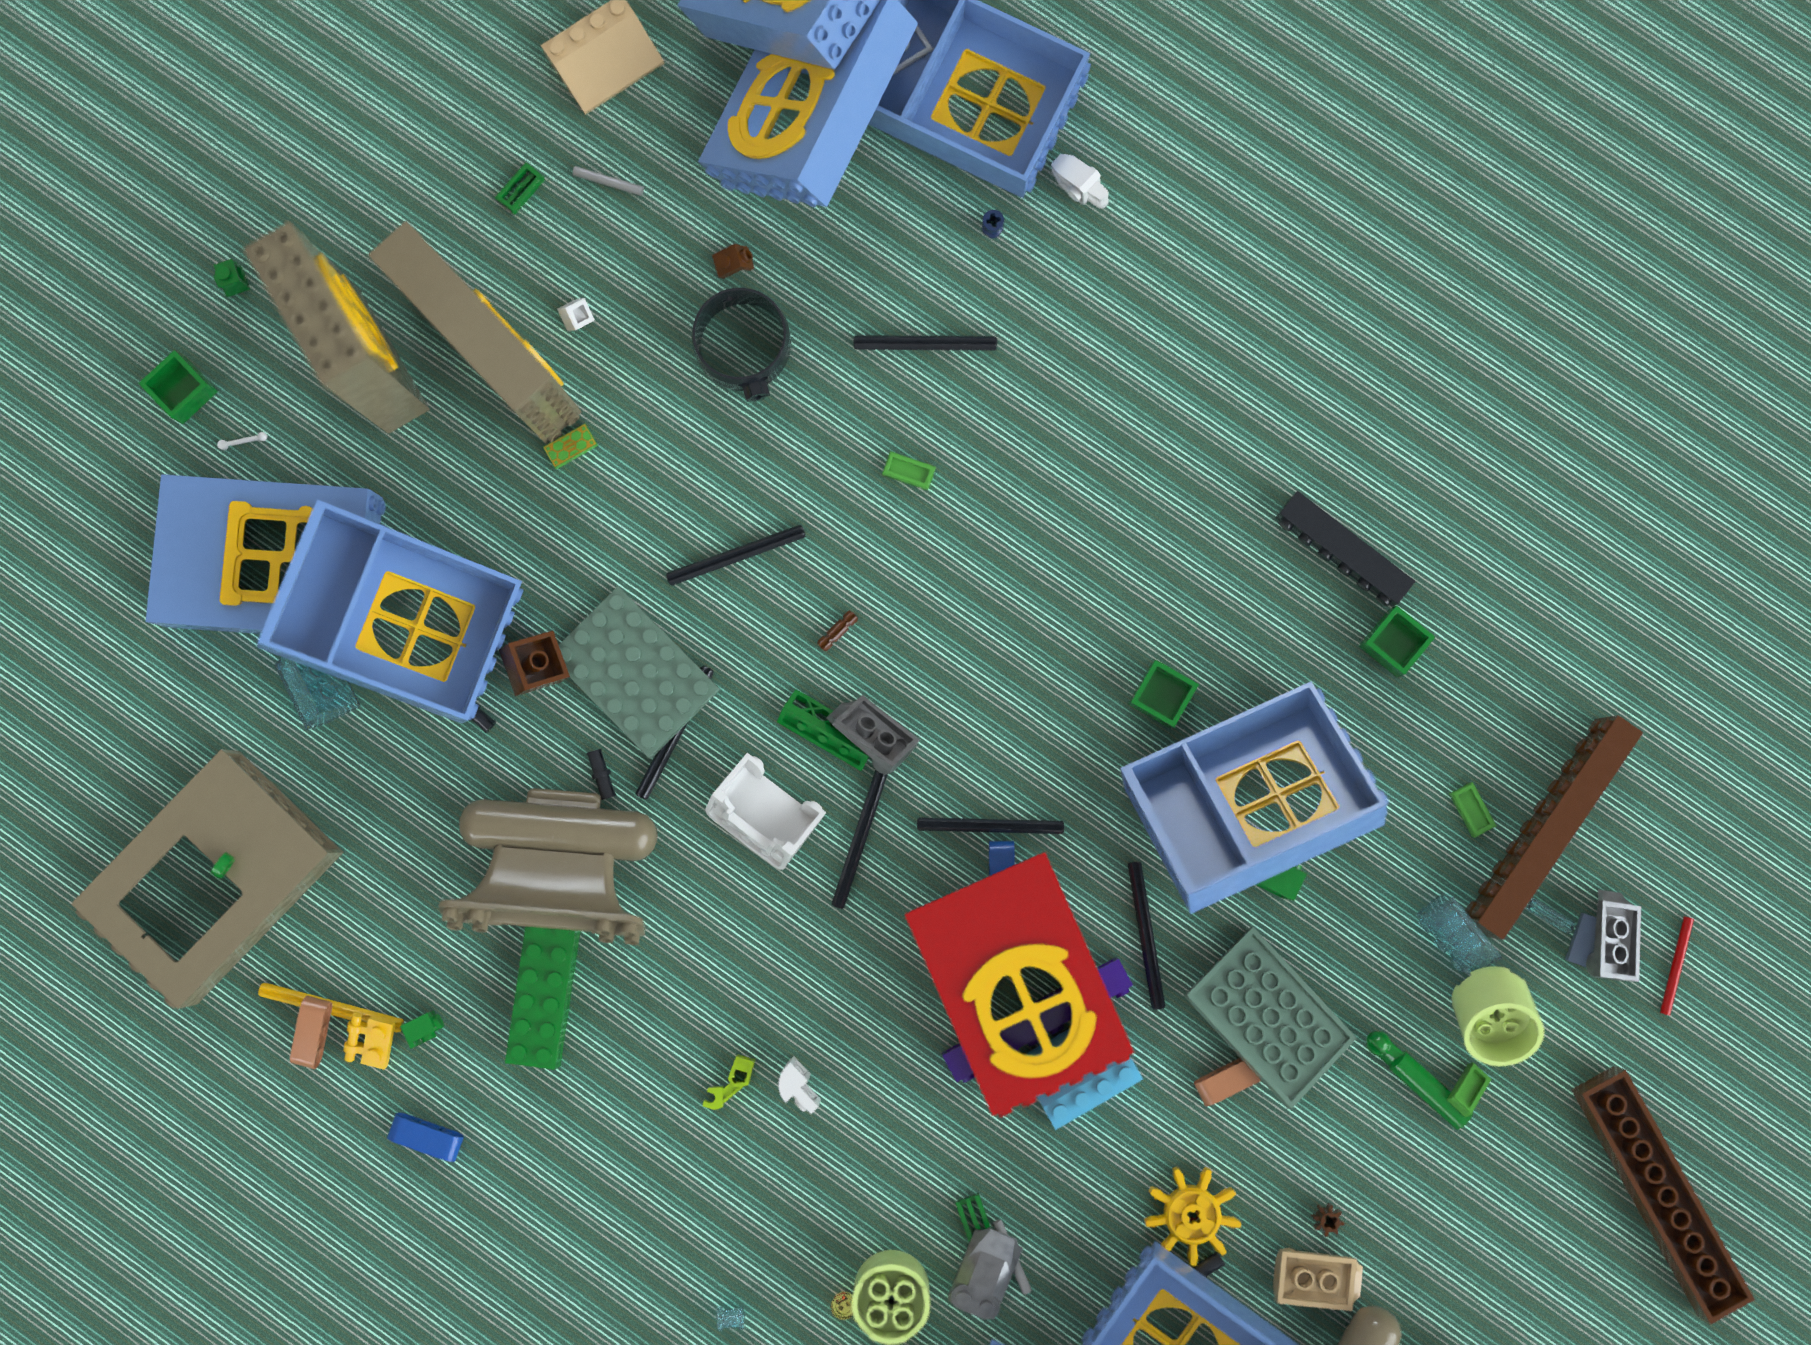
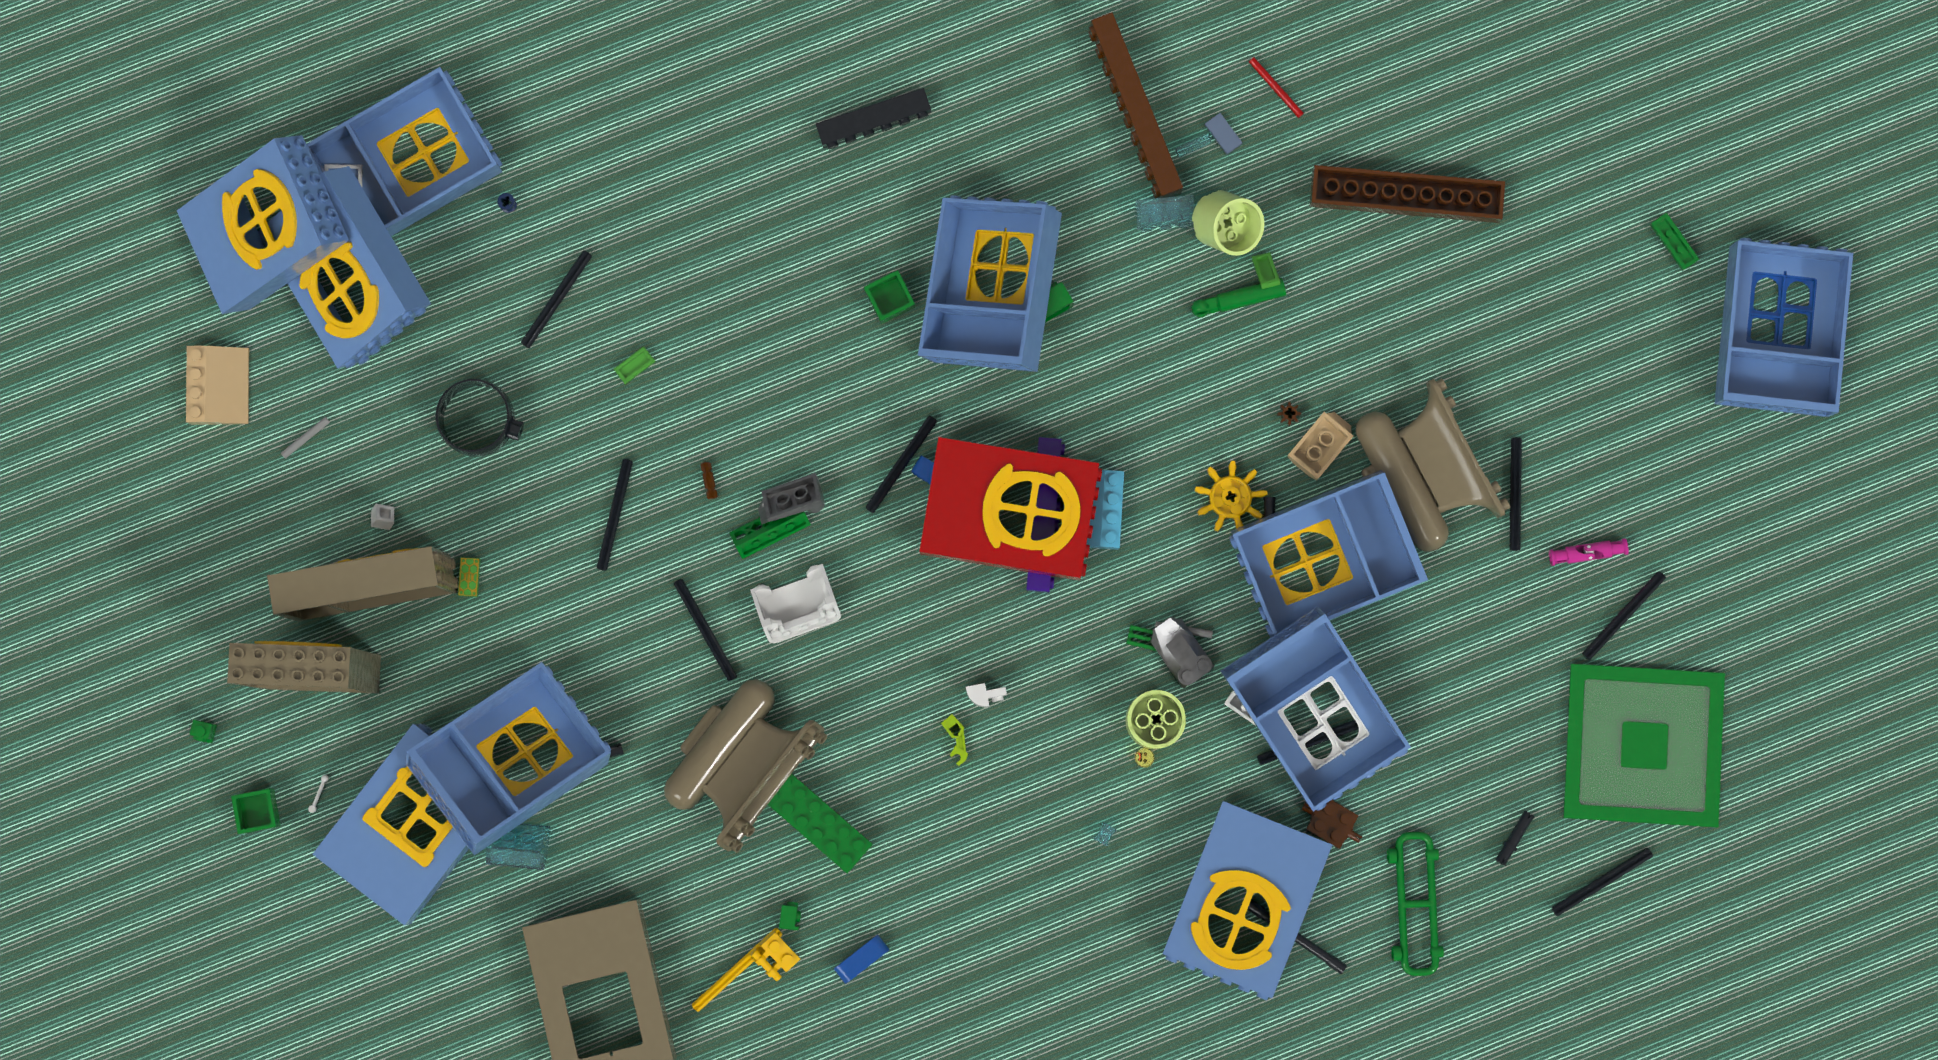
camera: 60 degrees left, 0 degrees up
green tile [211,852,235,879] -> none
nougat beam [290,995,333,1069] -> none
green tile [495,162,545,215] -> none
reddish brown brick [499,630,570,697] -> none
sand green plate [559,586,721,759] -> none
black pin [586,749,616,800] -> none
reddish brown bracket [712,244,754,279] -> none
black axle [832,769,888,909] -> none
white hinge [1051,154,1109,208] -> none
black axle [1128,861,1166,1010] -> none
sand green plate [1184,927,1357,1109] -> none
nougat beam [1194,1058,1262,1107] -> none
green piece [1359,605,1435,678] -> none
bright green tile [1449,782,1496,838] -> none
flat silver slope [1586,889,1641,982] -> none

